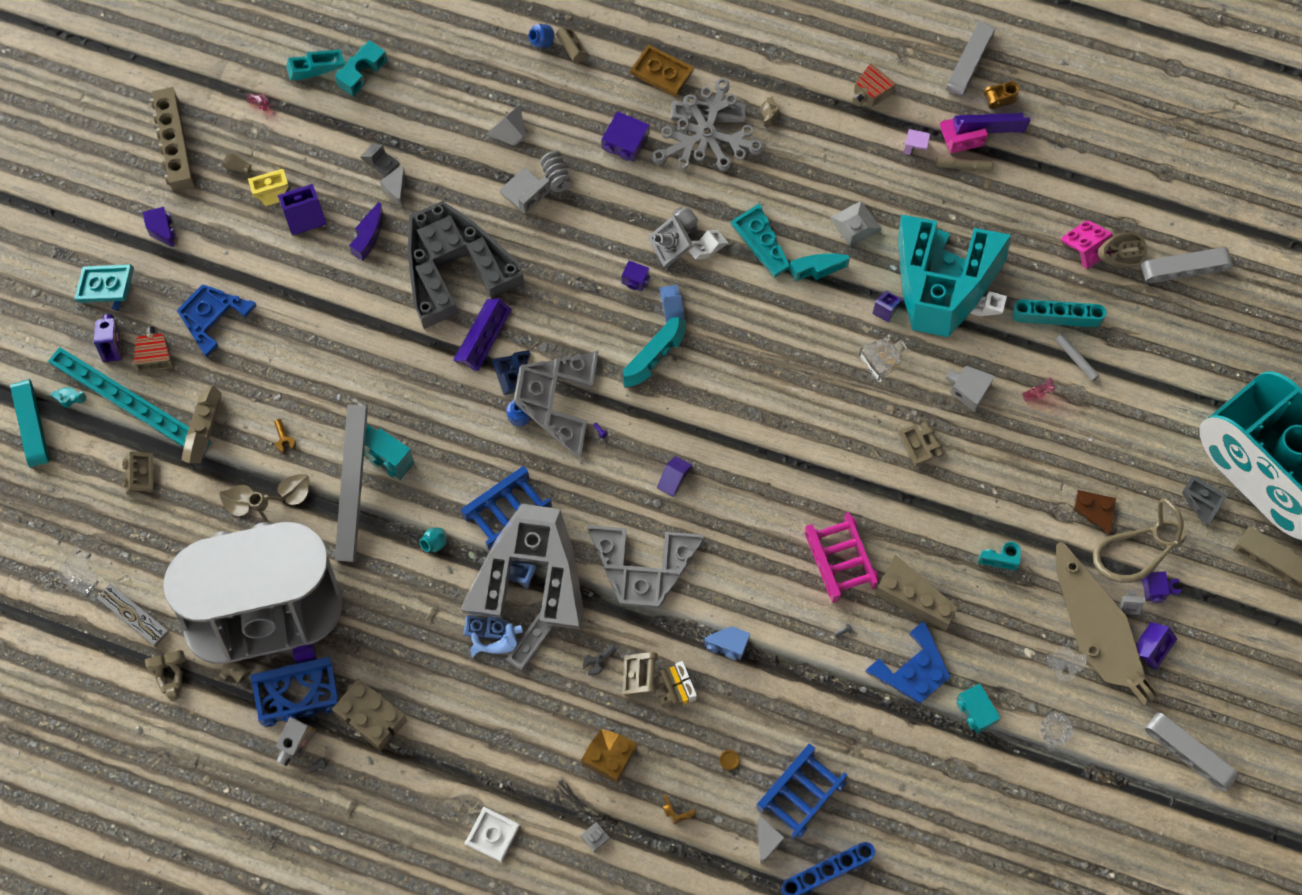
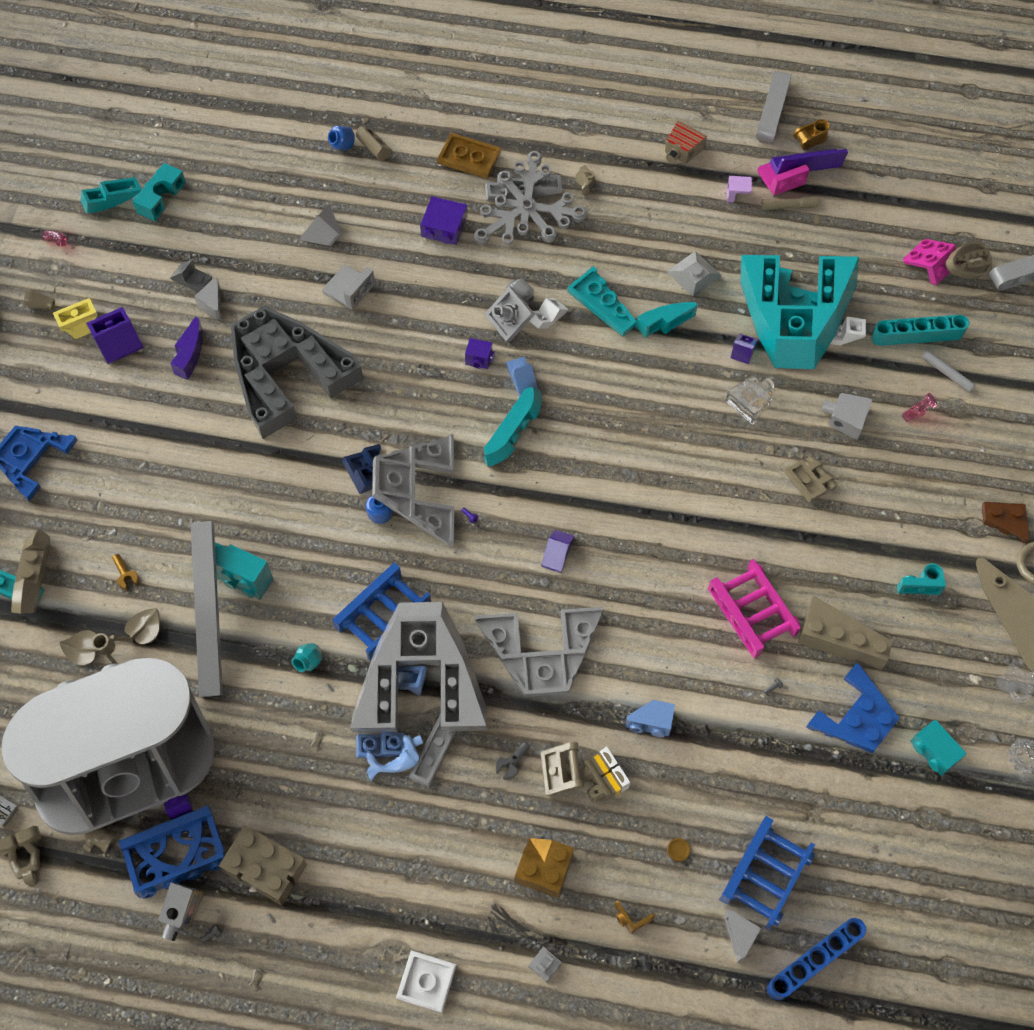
camera: 10 degrees left, 5 degrees down
dark purple panel [453,298,512,371] -> none
light grey piece [540,151,572,192] -> none

